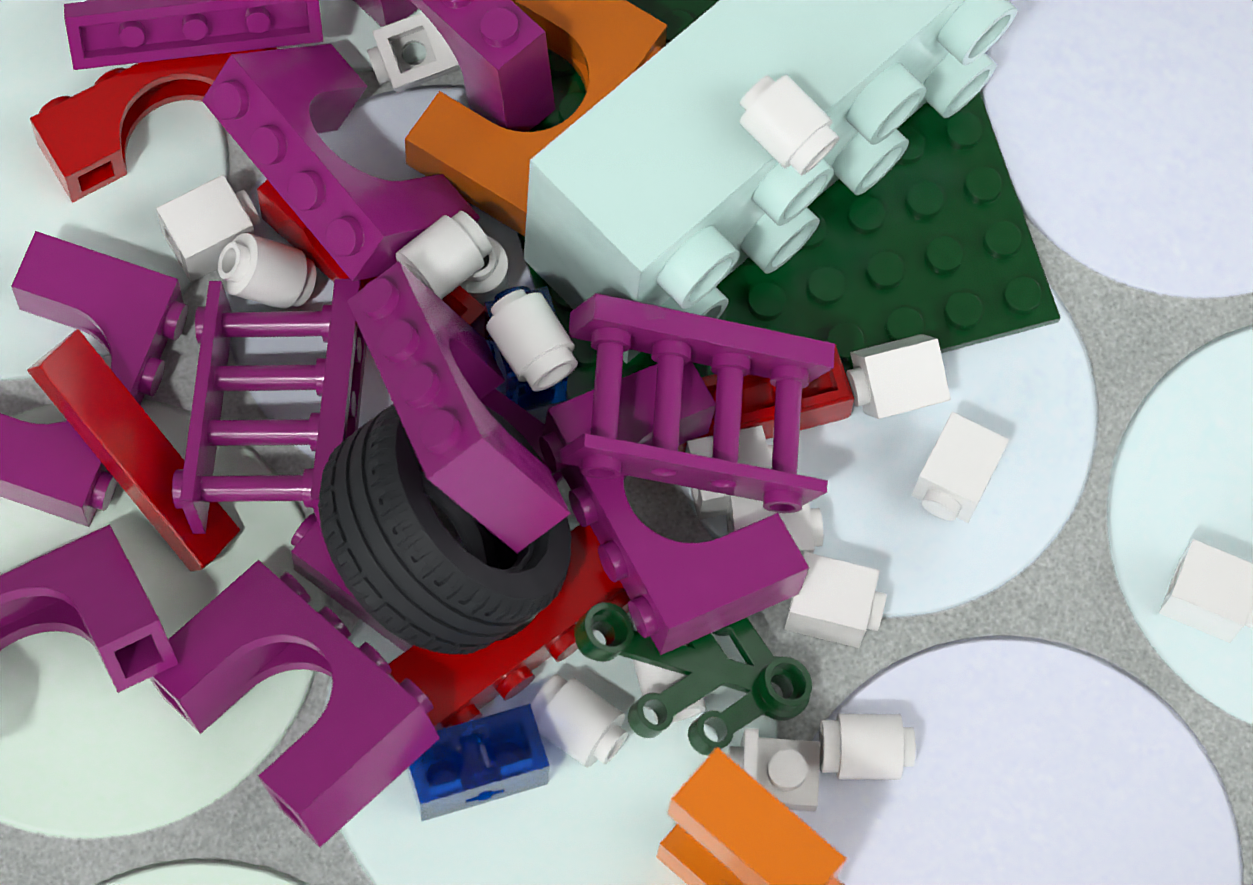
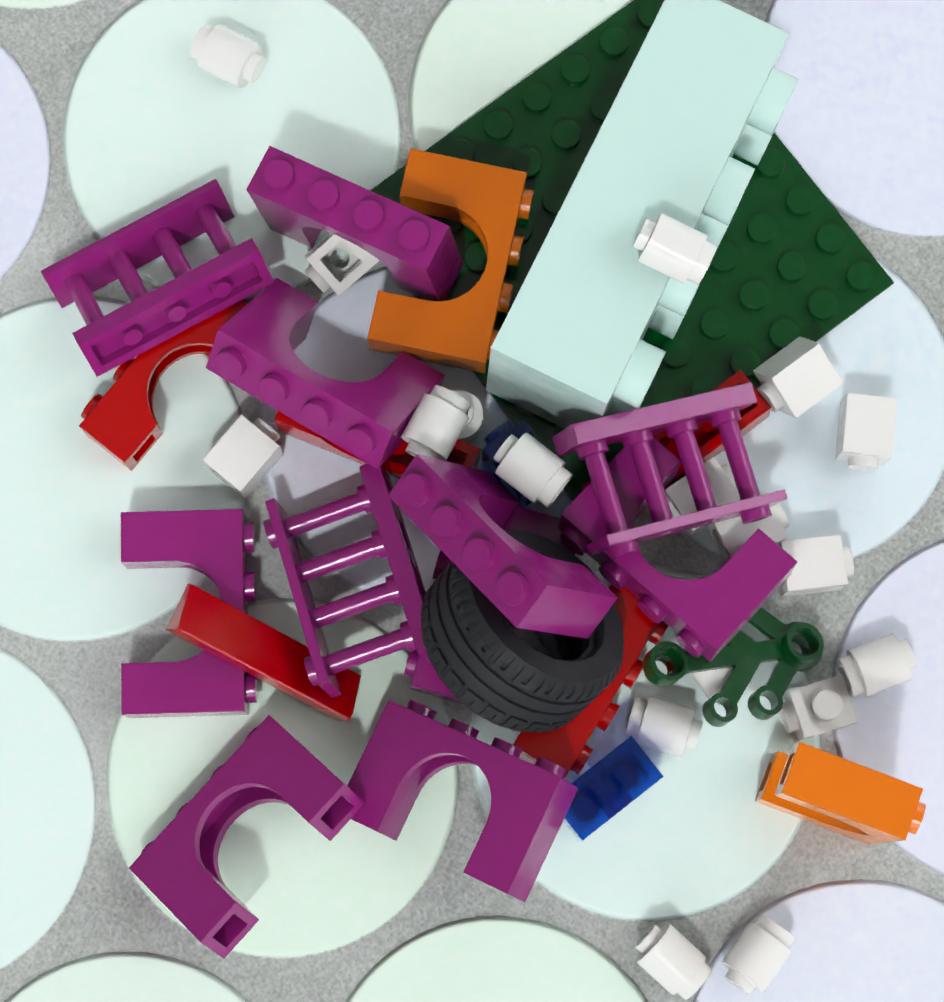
camera: 15 degrees left, 10 degrees up
white brick [218,233,316,309] -> none

